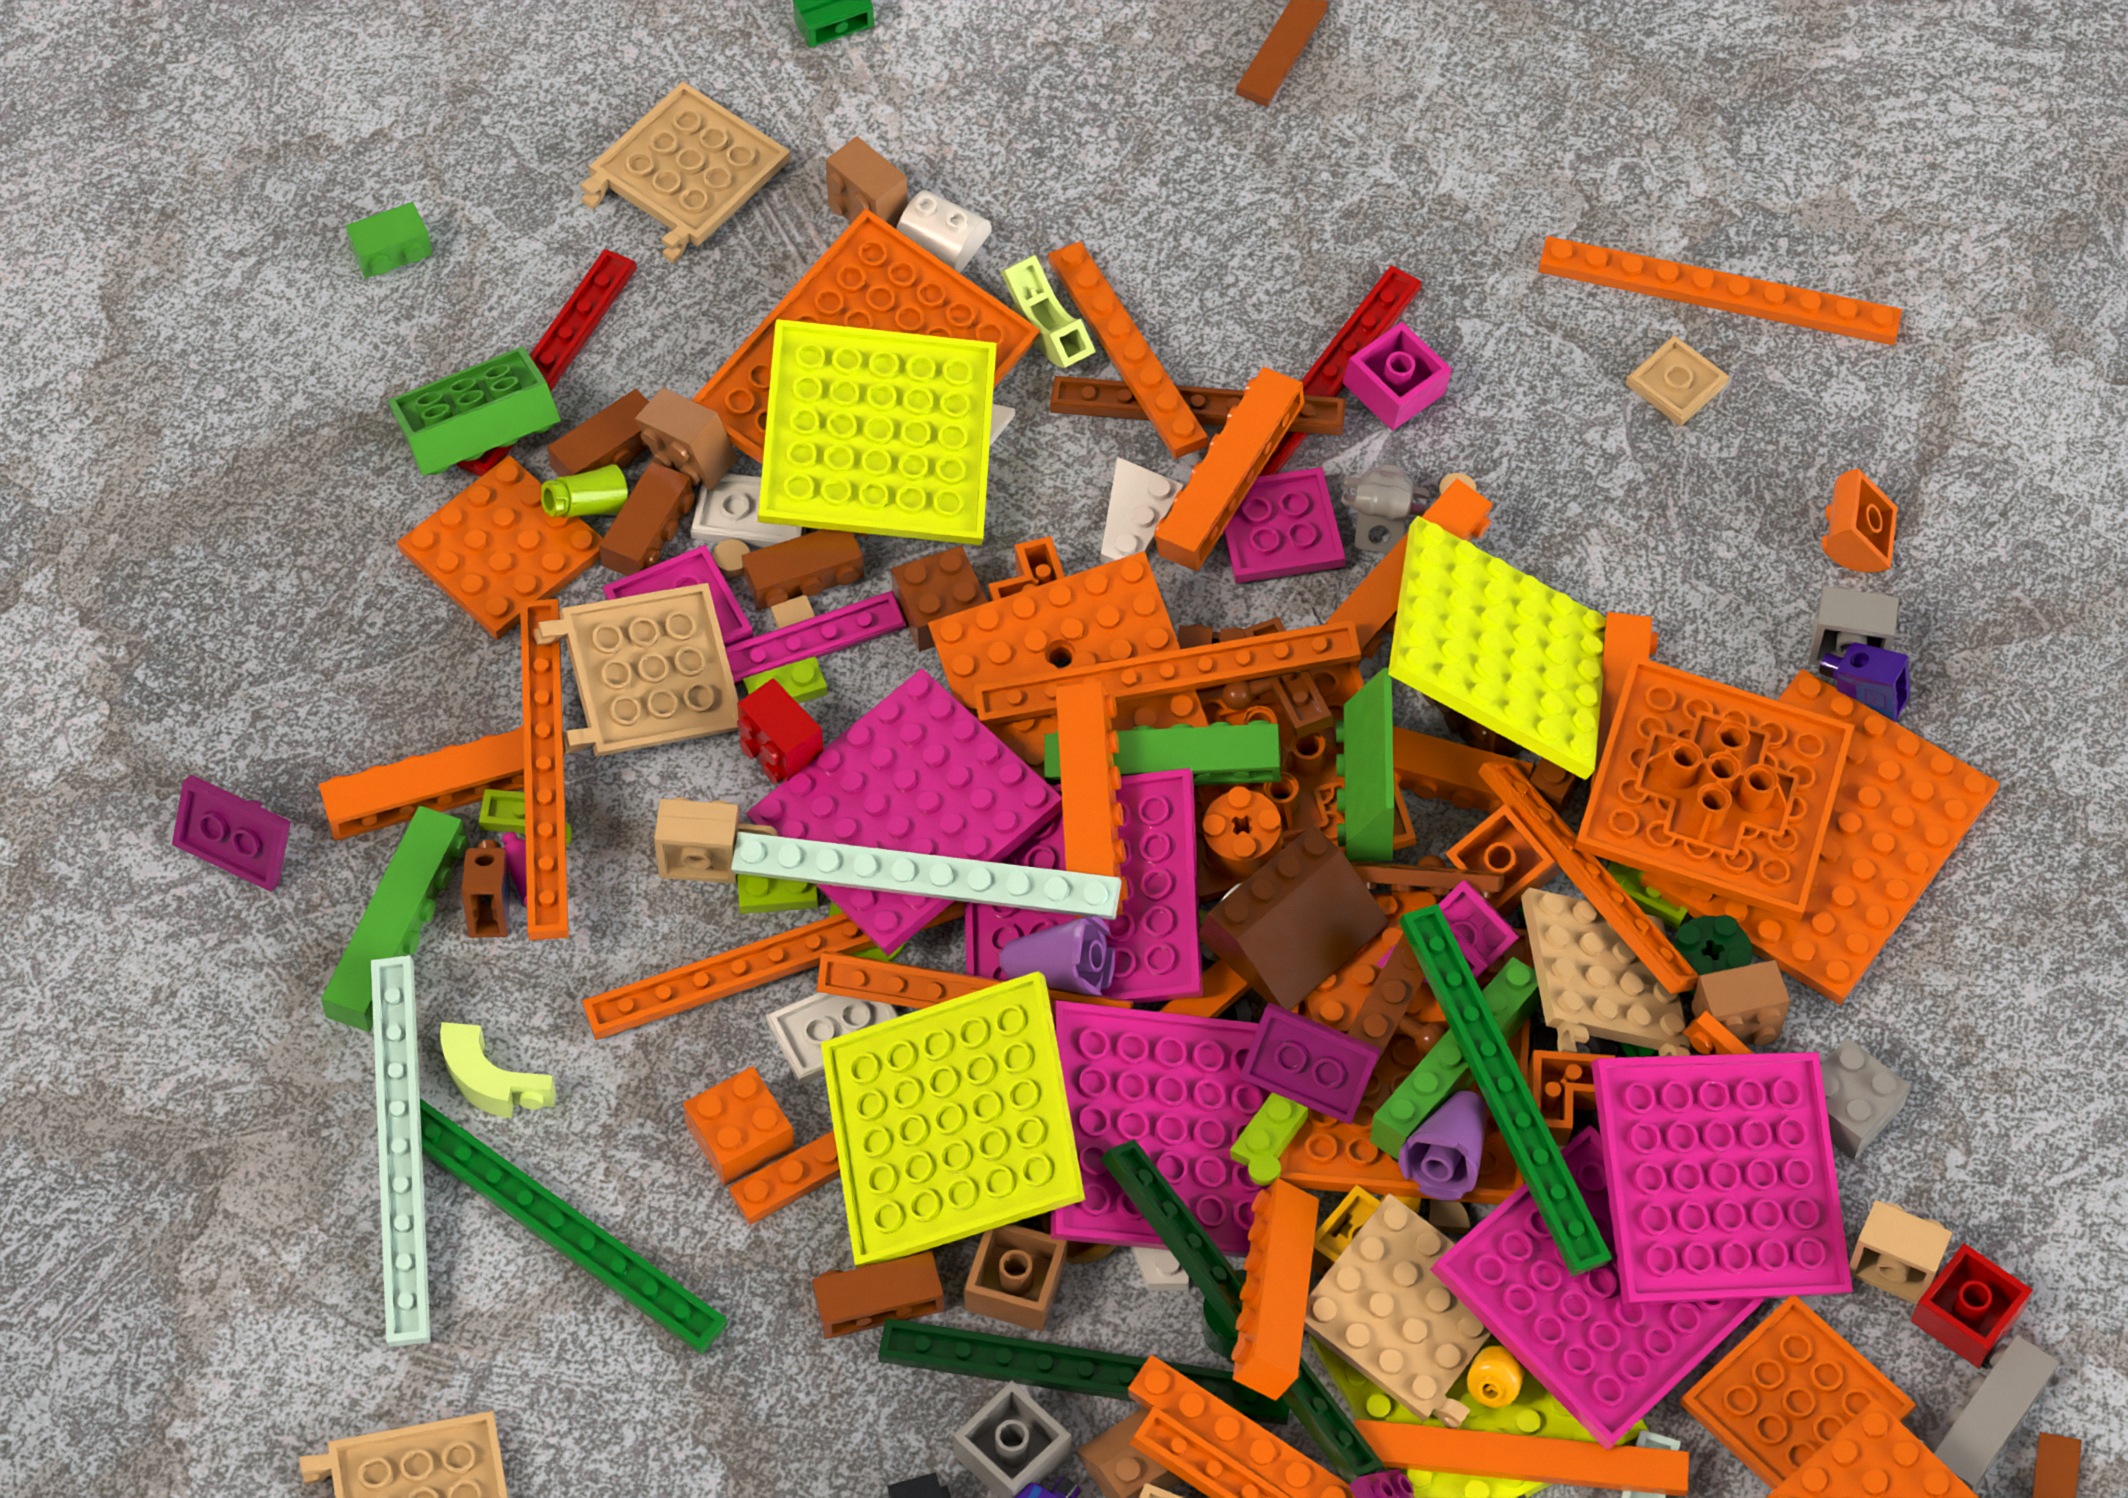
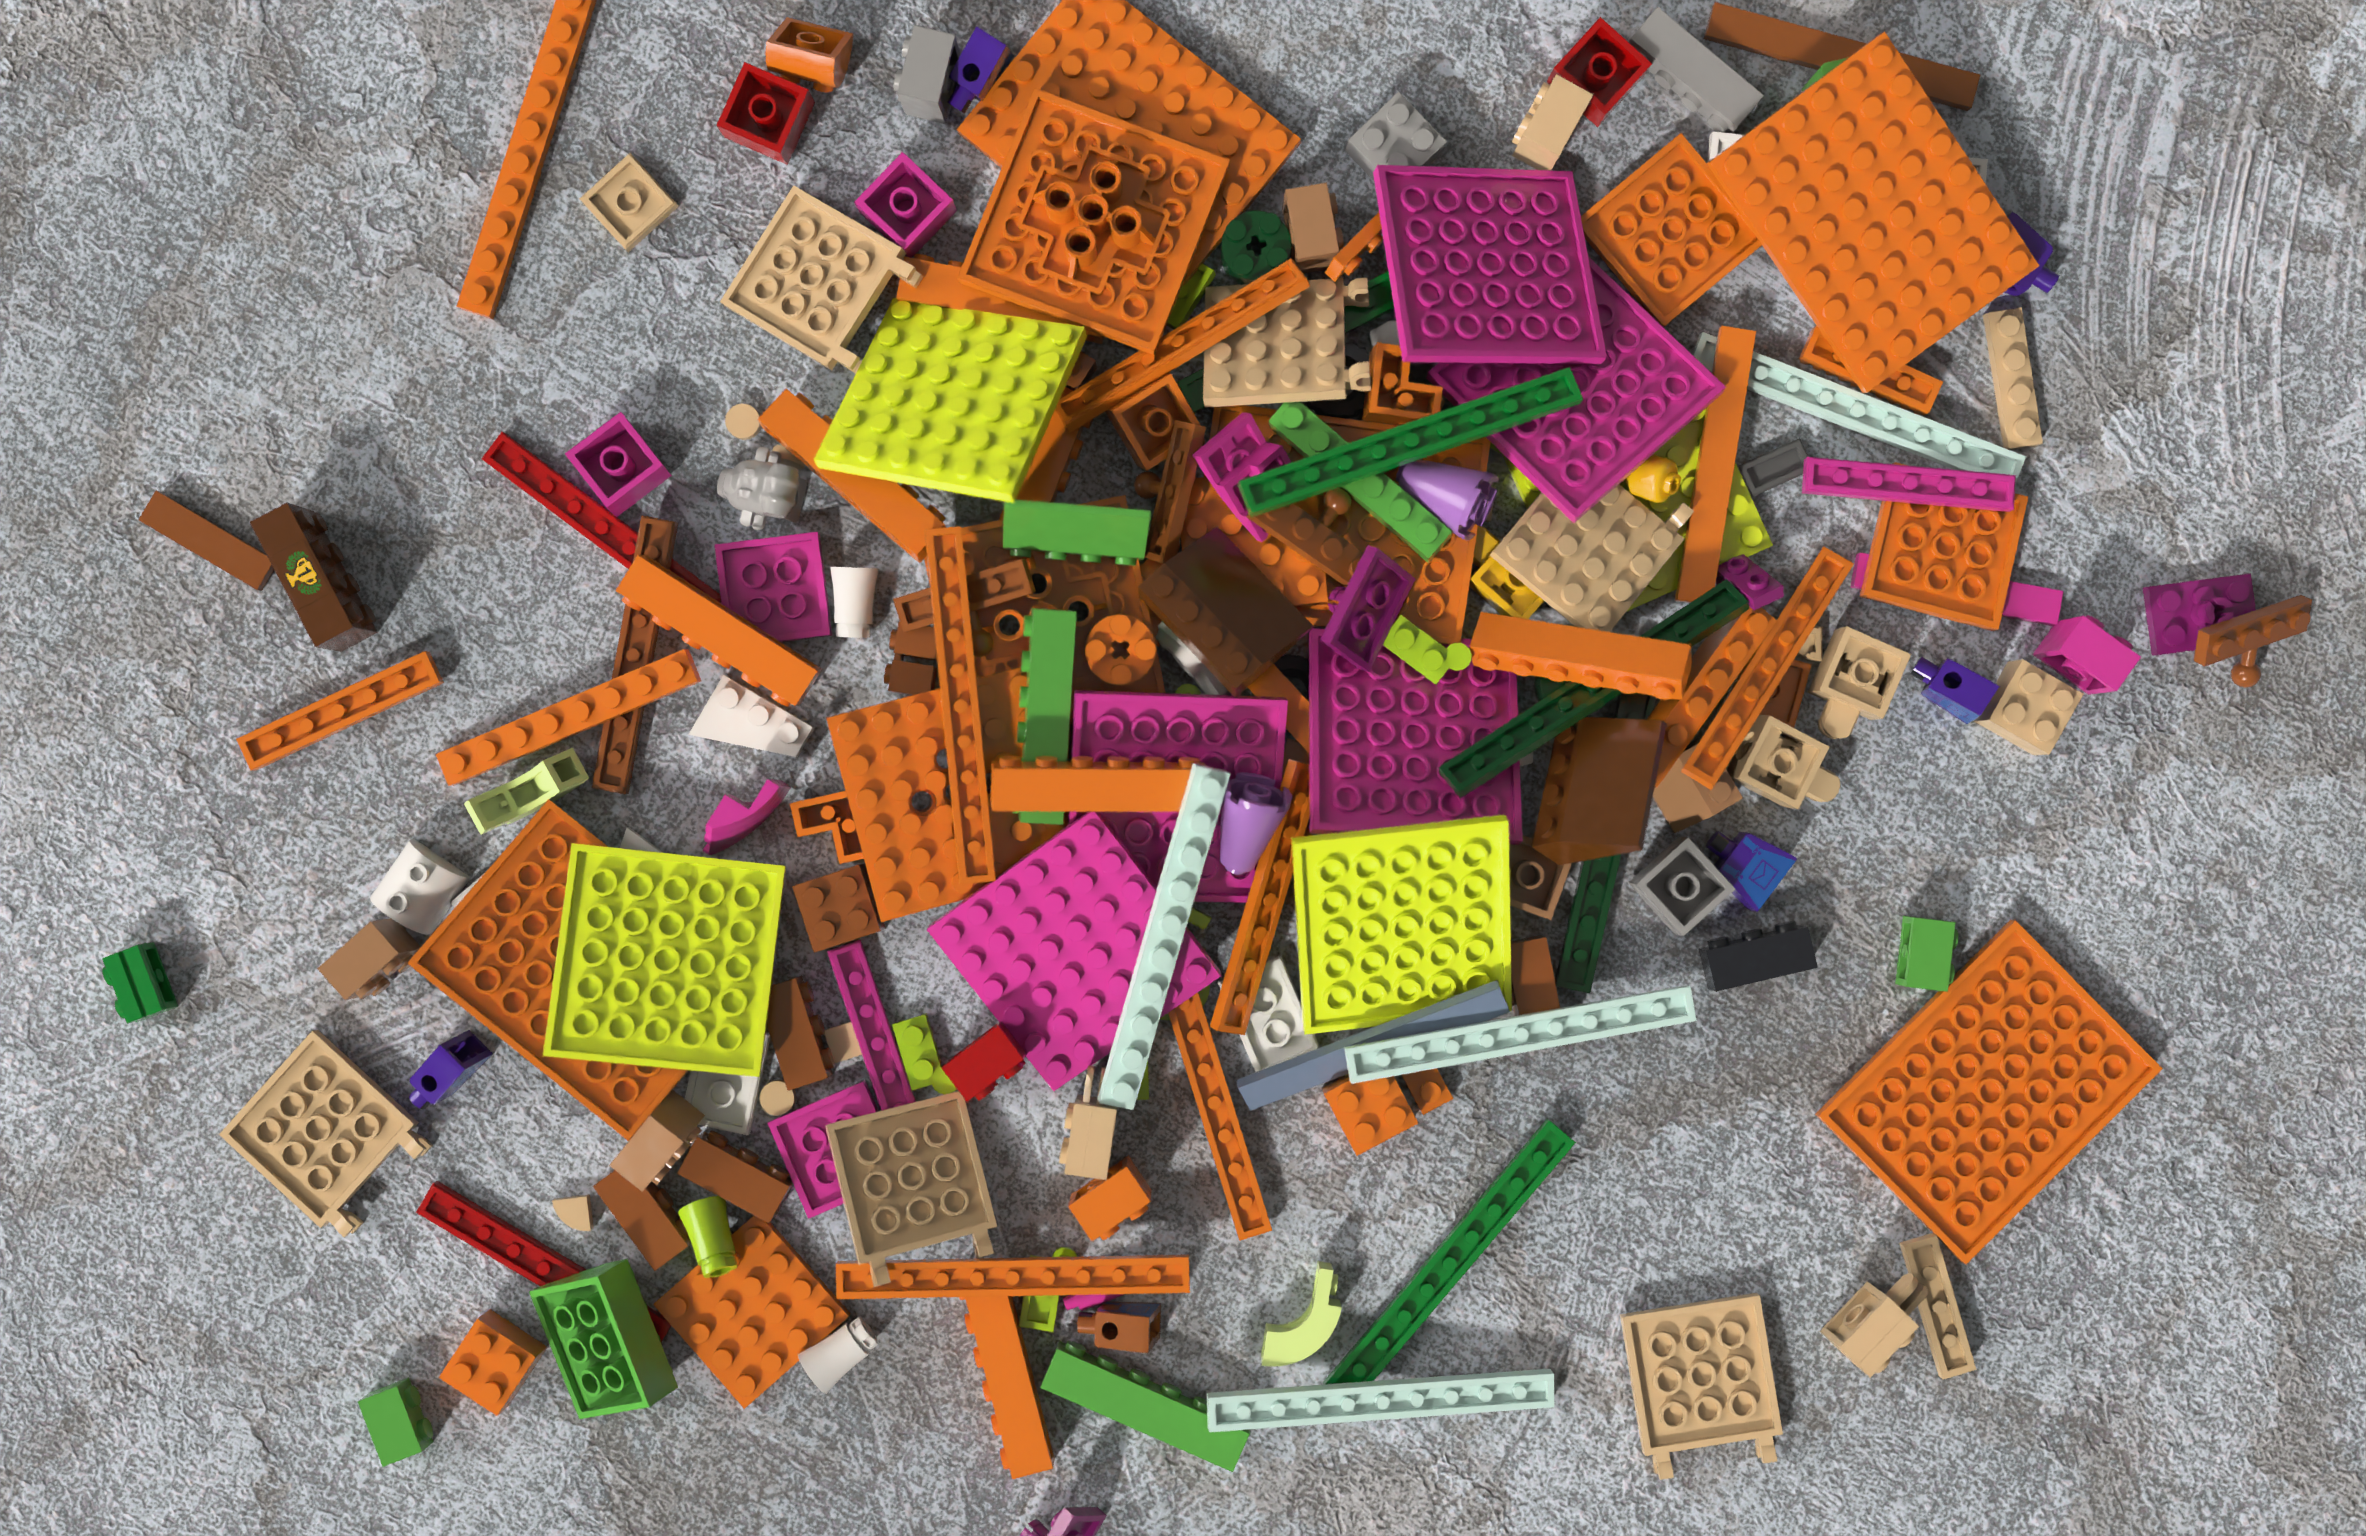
camera: 90 degrees left, 30 degrees up
none -> orange plate [236,651,444,771]
none -> reddish brown brick [250,502,378,652]
none -> dark purple torso [409,1030,493,1109]
none -> orange brick [438,1309,547,1416]
none -> tan tile [552,1194,594,1231]
none -> dark pink slope [703,779,791,855]
none -> red brick [716,62,815,165]
none -> tan plate [720,185,924,374]
none -> white plant [798,1316,879,1394]
none -> white plant [830,567,879,638]
none -> dark pink brick [854,152,957,258]
none -> orange brick [1068,1155,1152,1241]
none -> lime tile [1188,907,1211,930]
none -> sand blue tile [1236,980,1510,1111]
none -> light aqua plate [1344,985,1696,1084]
none -> reddish brown slope [1532,717,1667,865]

